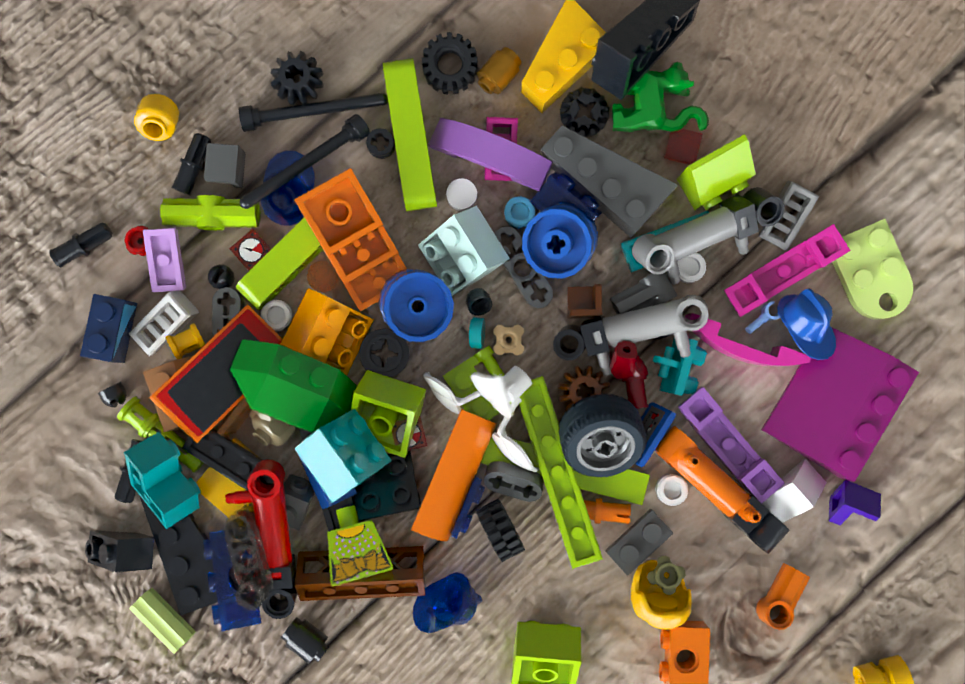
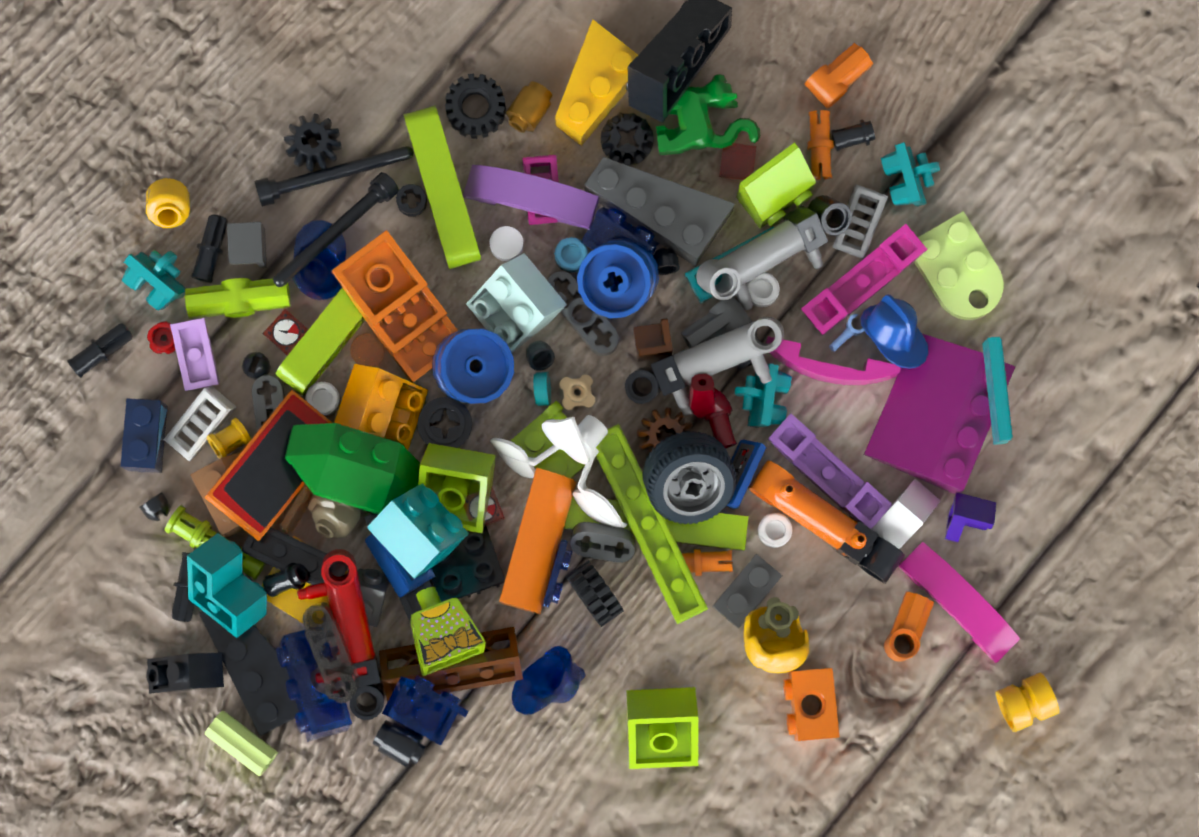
camera: 15 degrees left, 5 degrees down
none -> teal hips [122,250,187,311]
none -> black pin [263,562,309,597]
none -> clear blue bracket [382,675,469,745]
none -> black hinge [653,248,680,275]
none -> orange piece [804,43,873,109]
none -> orange pin [807,110,834,180]
none -> black pin [831,119,875,151]
none -> teal hips [881,142,940,207]
none -> dark pink slope [898,542,1020,663]
none -> teal tile [982,337,1013,445]

